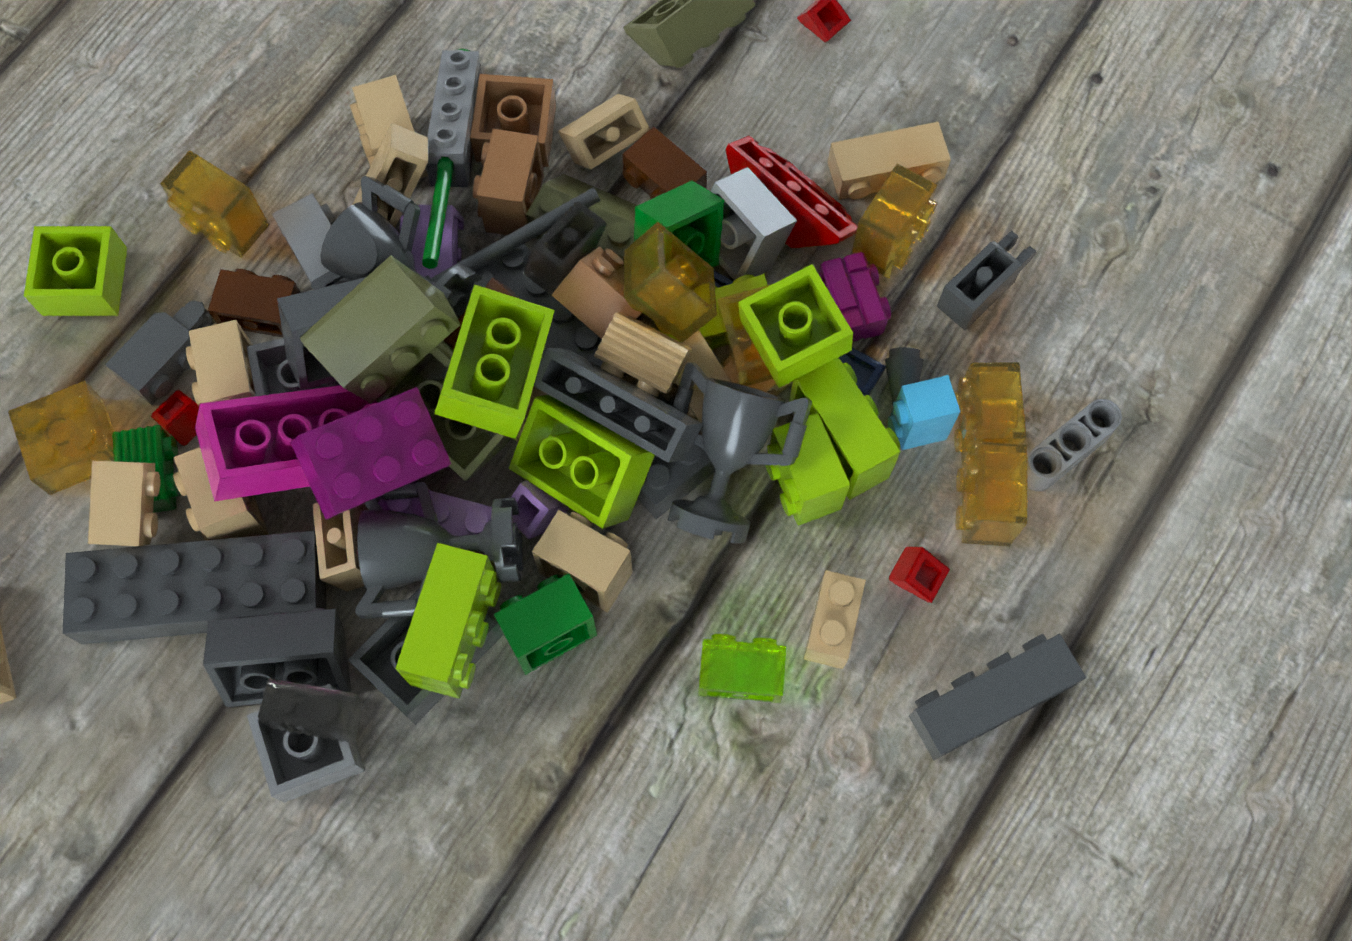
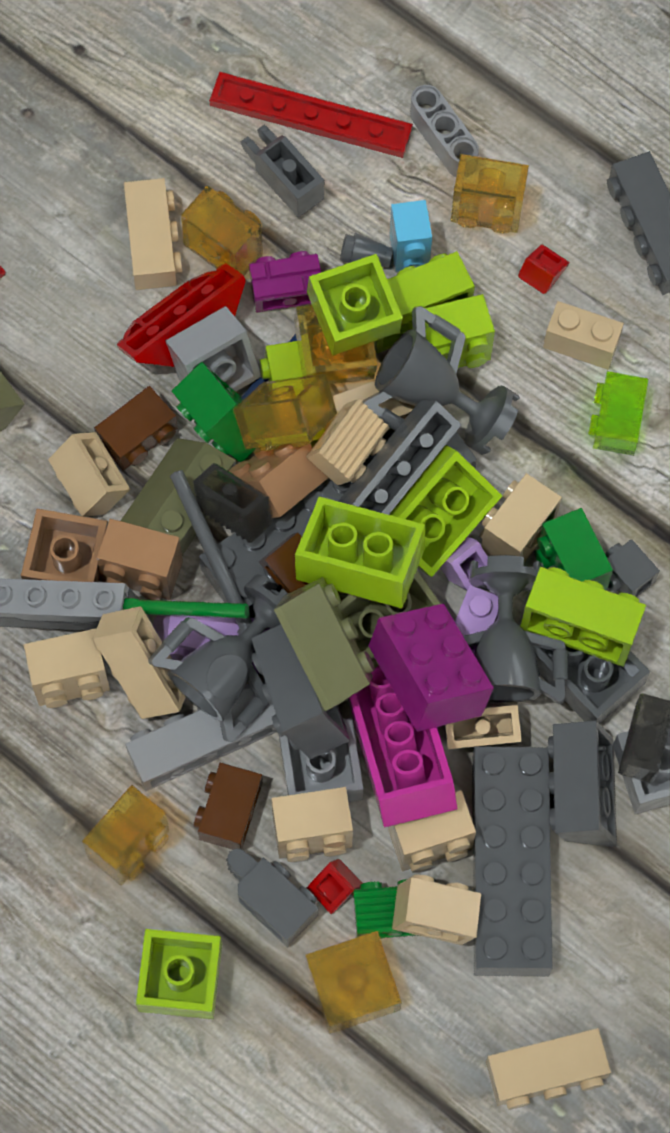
camera: 85 degrees left, 0 degrees up
clear yellow brick [954,362,1026,466] -> none
none -> red tile [209,72,413,158]
none -> dark grey brick [605,539,660,597]

